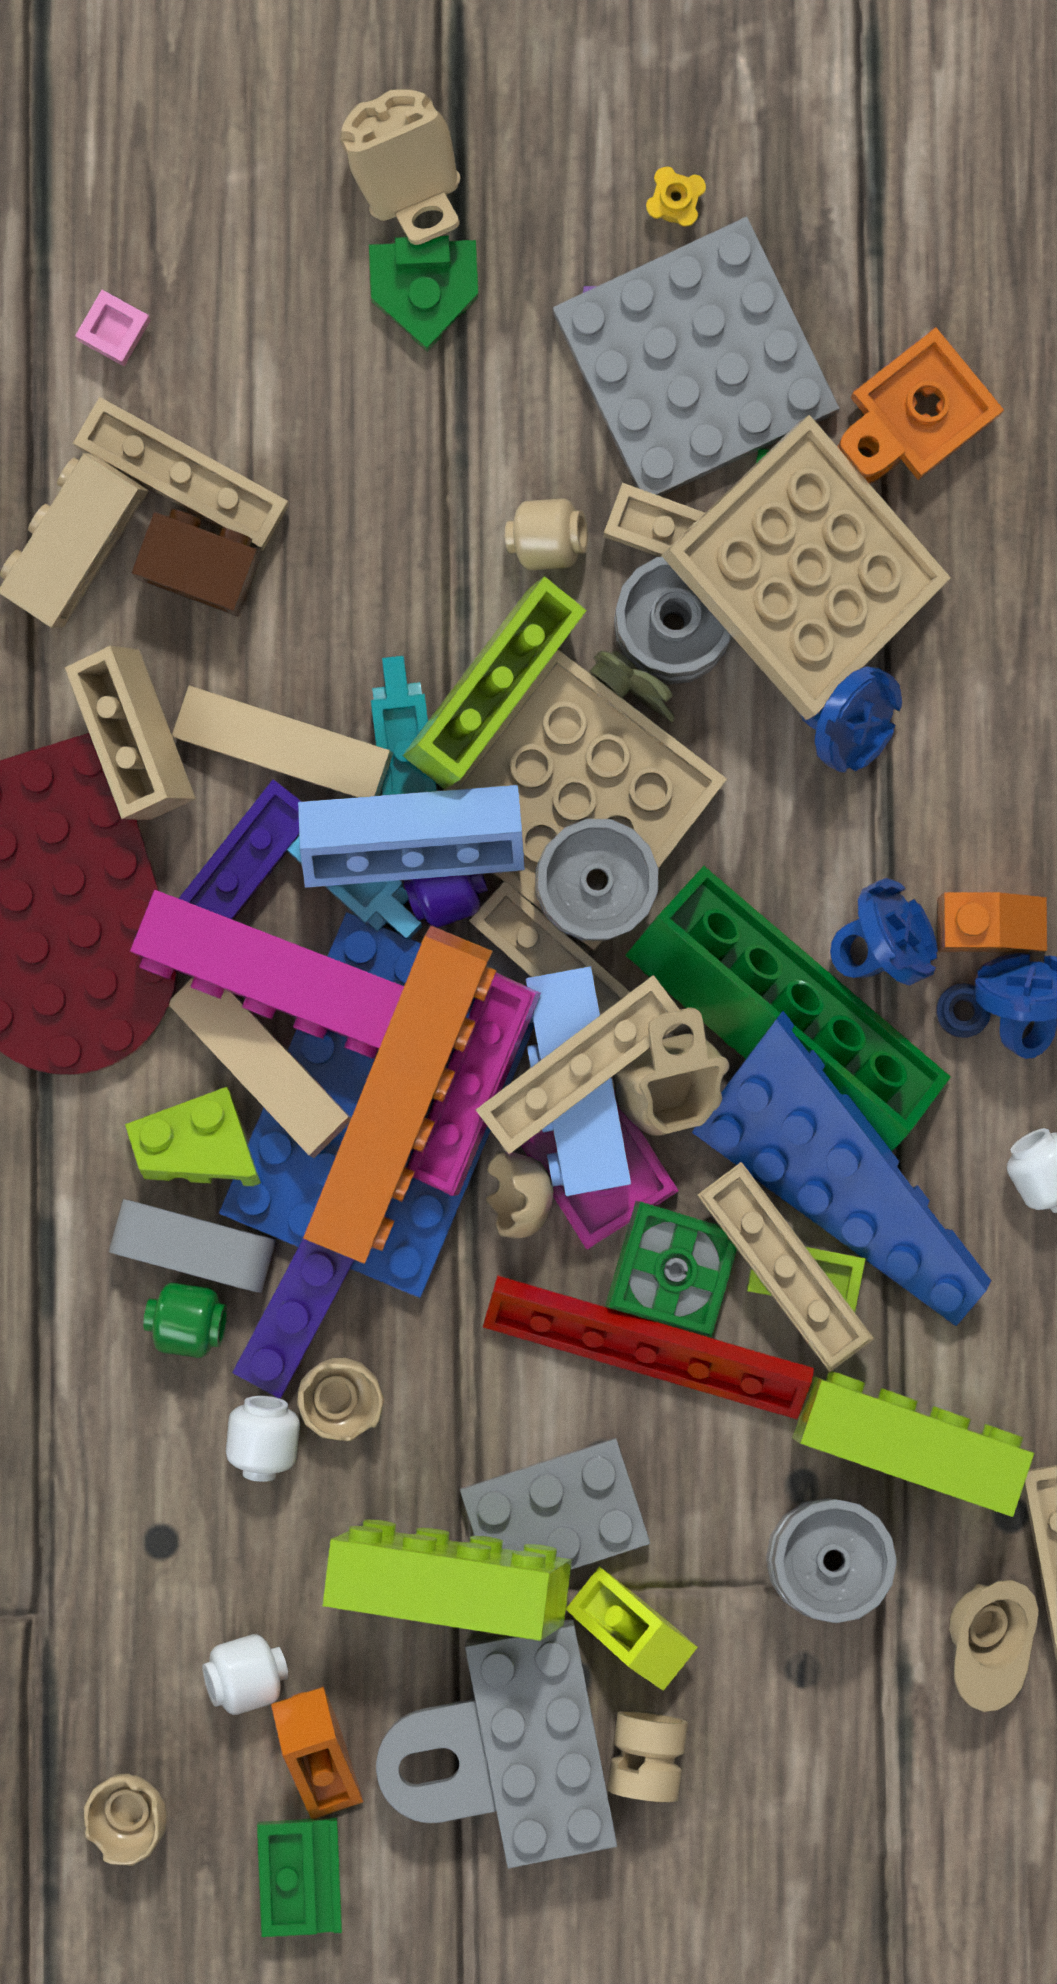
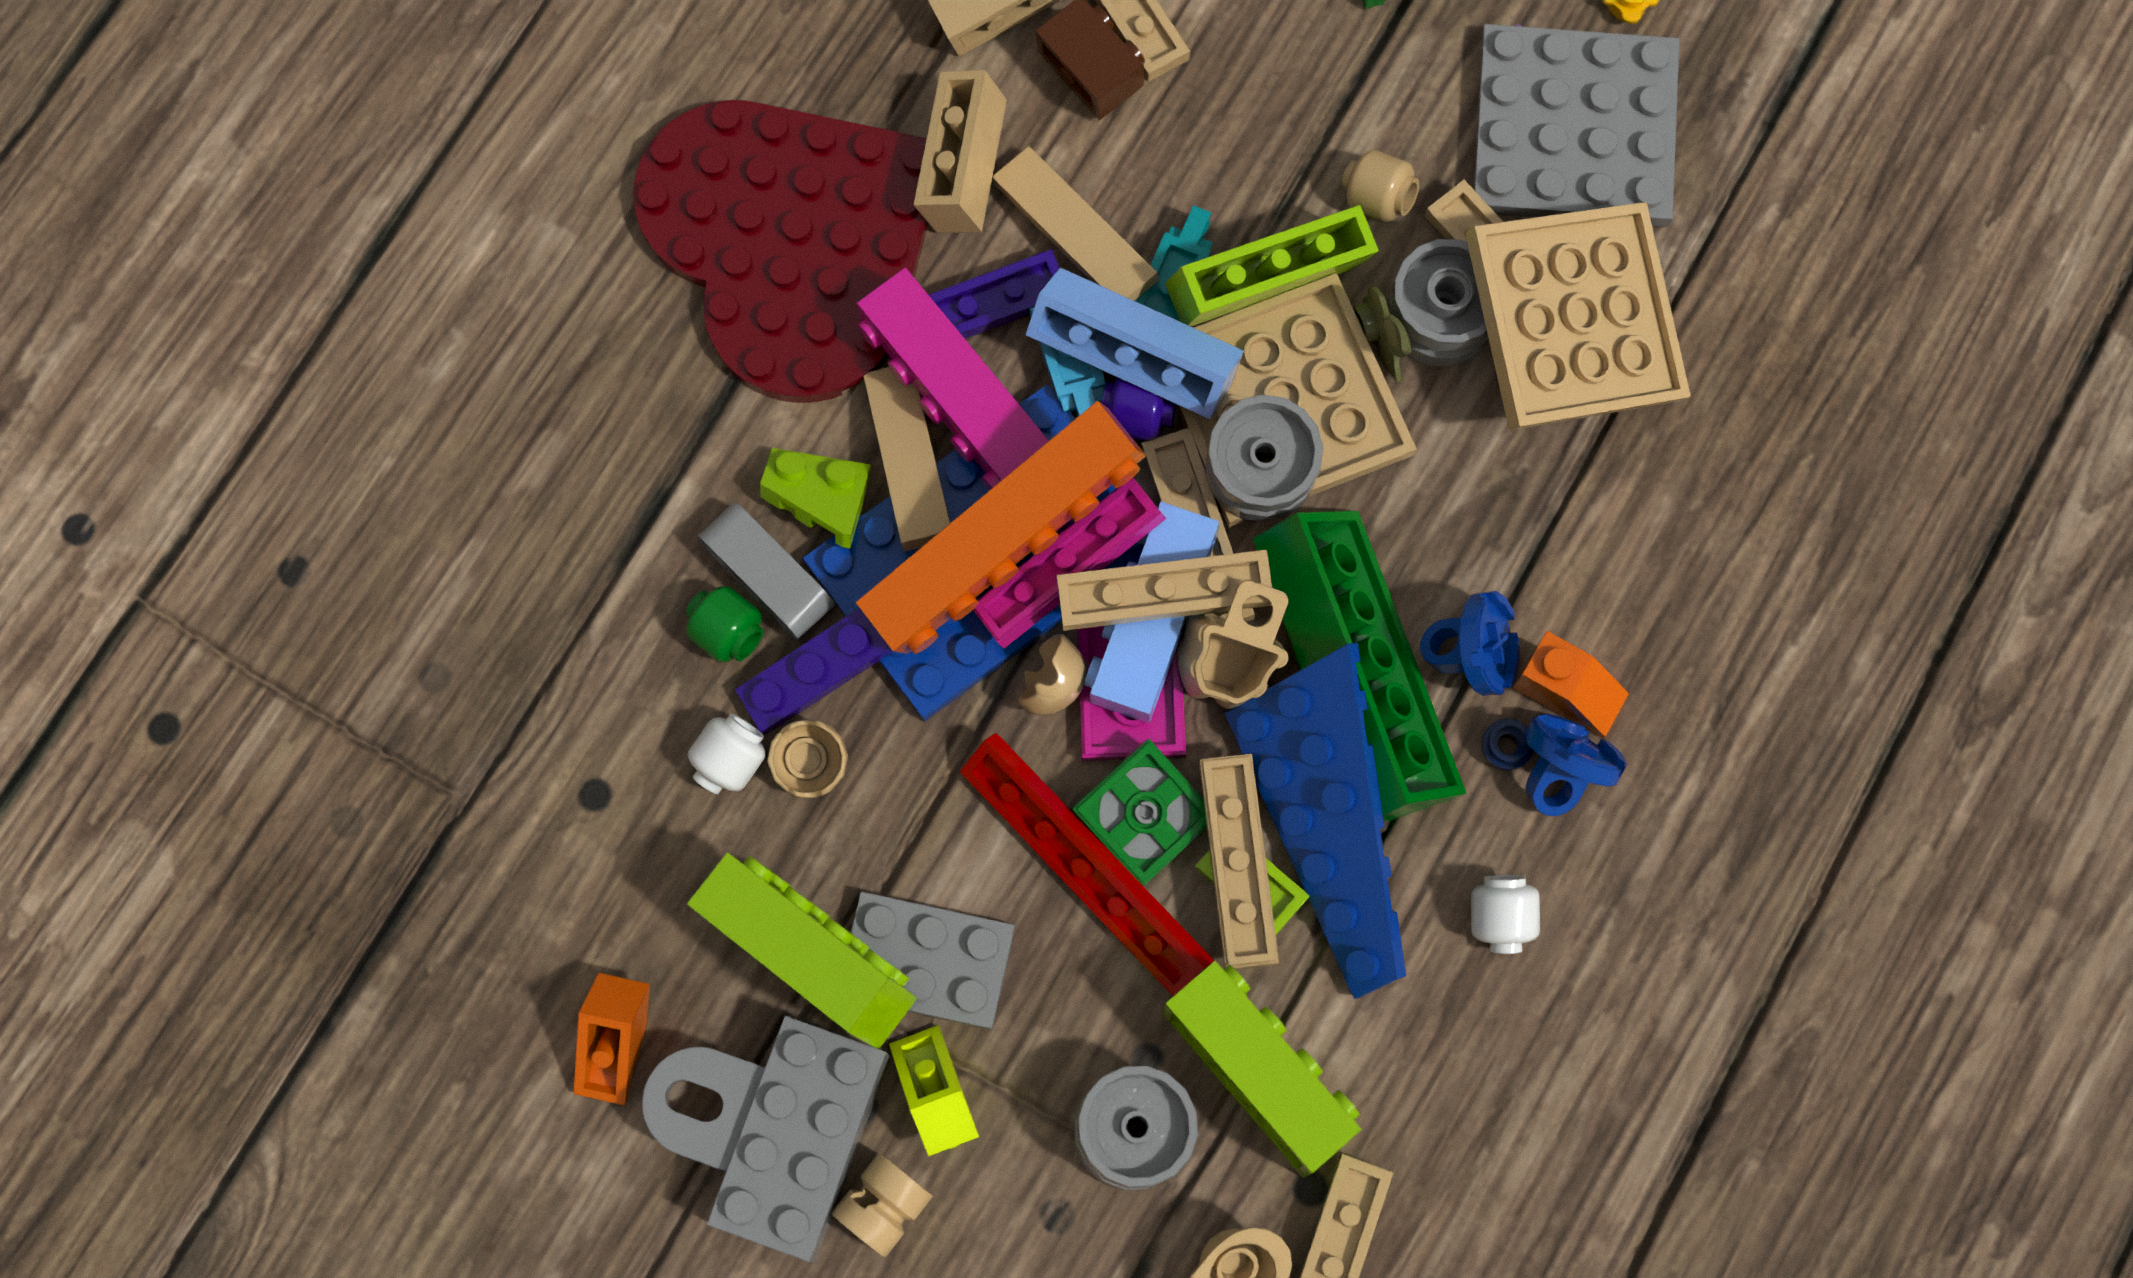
camera: 35 degrees right, 10 degrees down
tan hair [84,1774,168,1866] -> none
white head [203,1634,288,1715] -> none
green plate [257,1818,342,1937] -> none
blue tile [799,666,902,773] -> none
orange plate [837,327,1004,484] -> none

